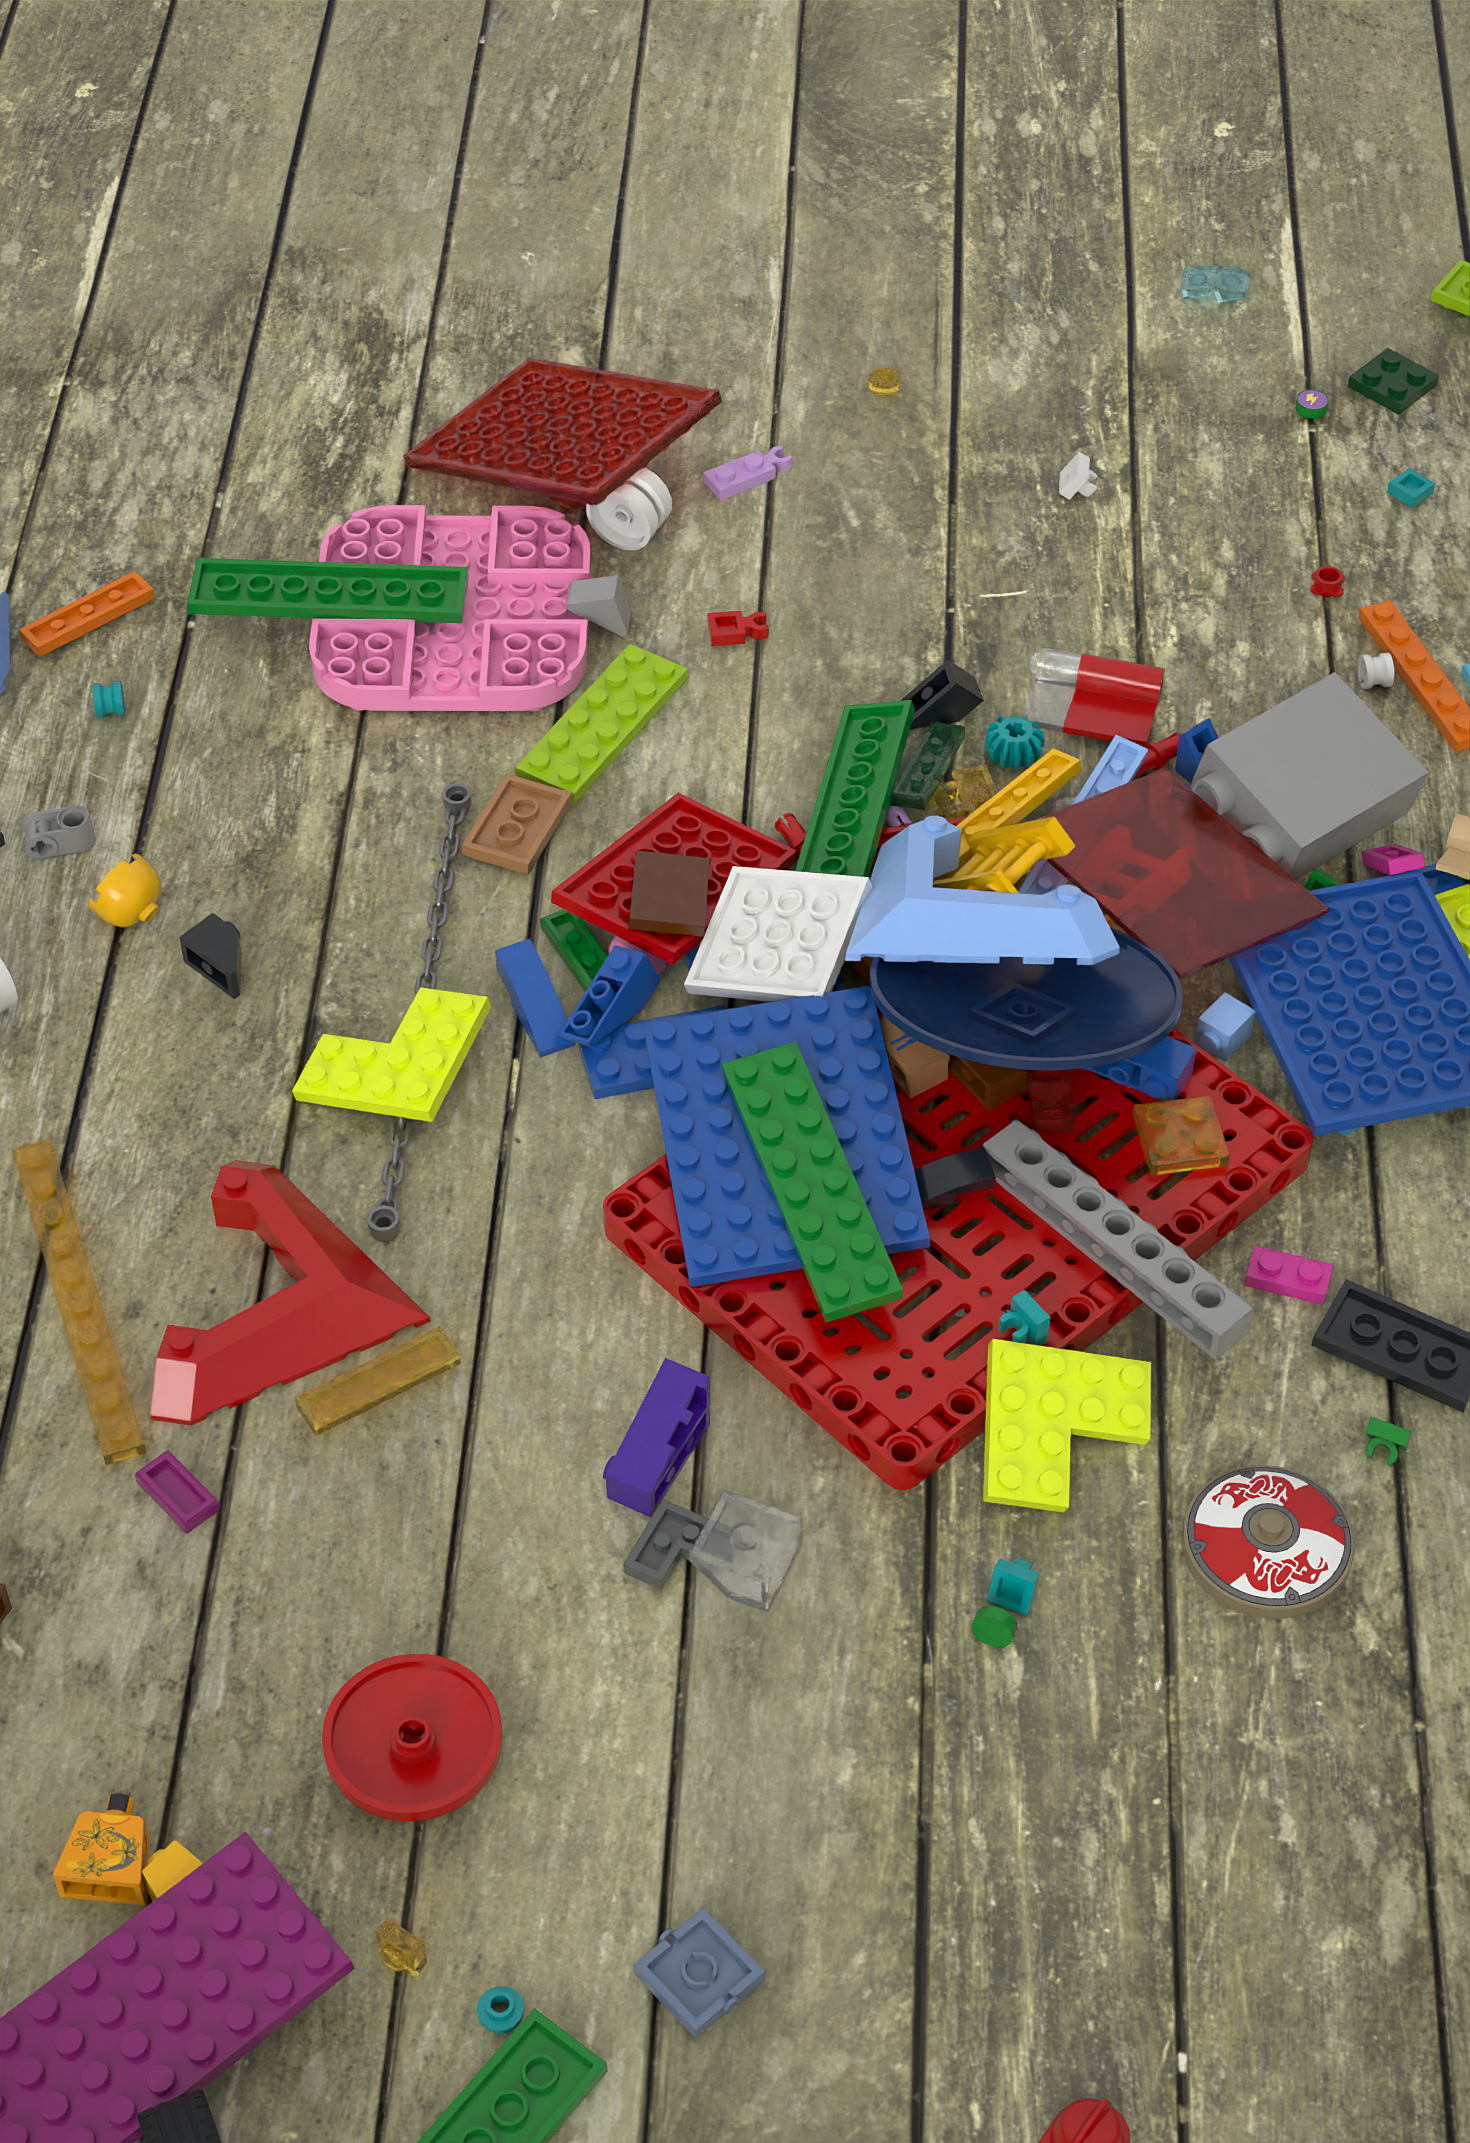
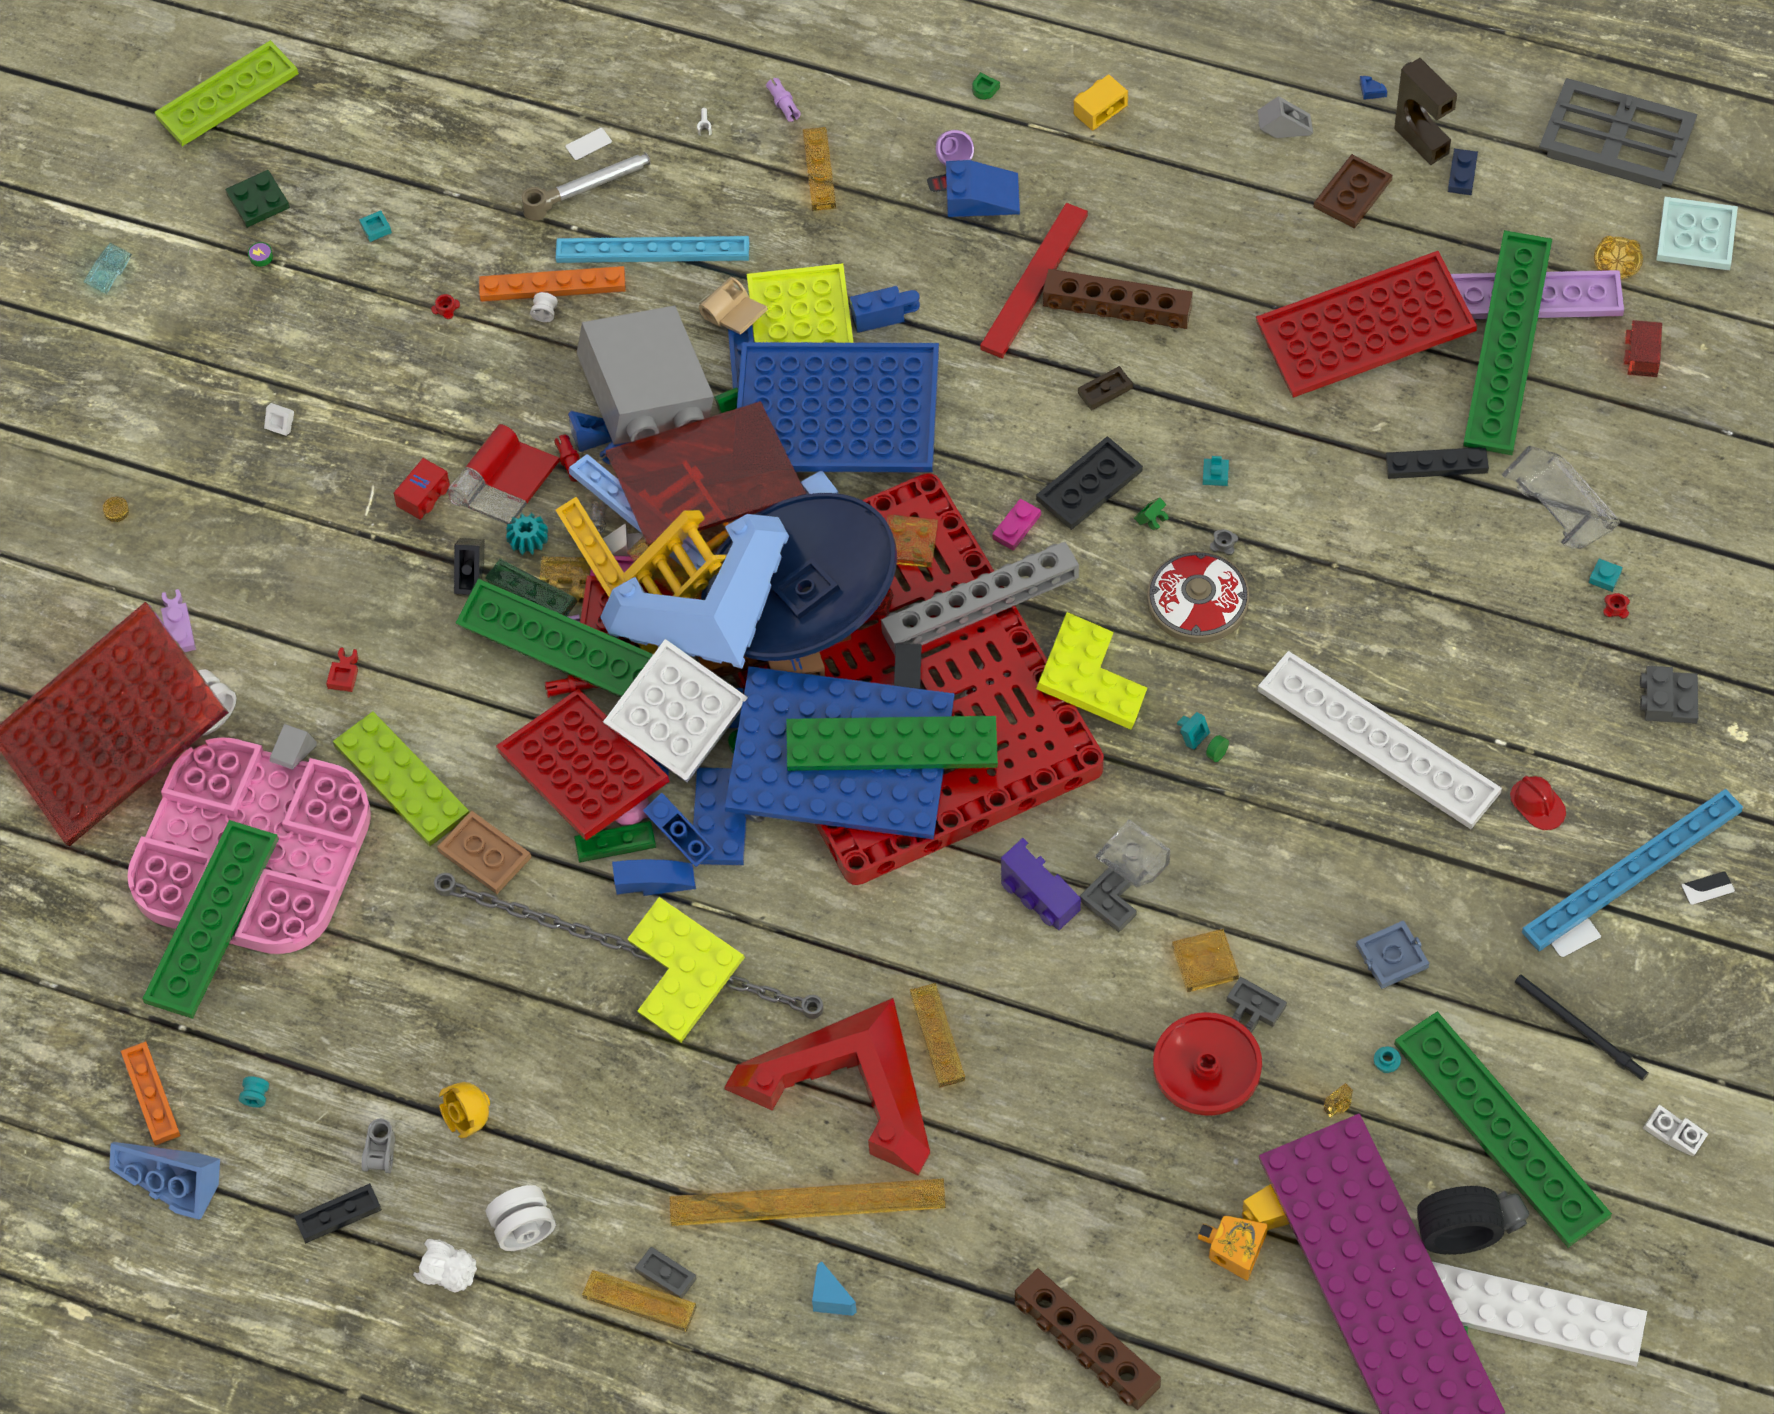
camera: 70 degrees left, 10 degrees up
magenta tile [134,1450,221,1534] -> none
black slope [179,913,242,999] -> none
reddish brown tile [629,851,709,937] -> none
teal tile [998,1290,1050,1346] -> none
dark pink plate [1361,844,1425,876] -> none
none -> red brick [393,458,450,520]
none -> clear yellow plate [1172,929,1239,992]
none -> flat silver plate [1210,529,1238,555]
none -> dark grey hinge [1226,976,1287,1033]
none -> white plate [1258,651,1502,829]

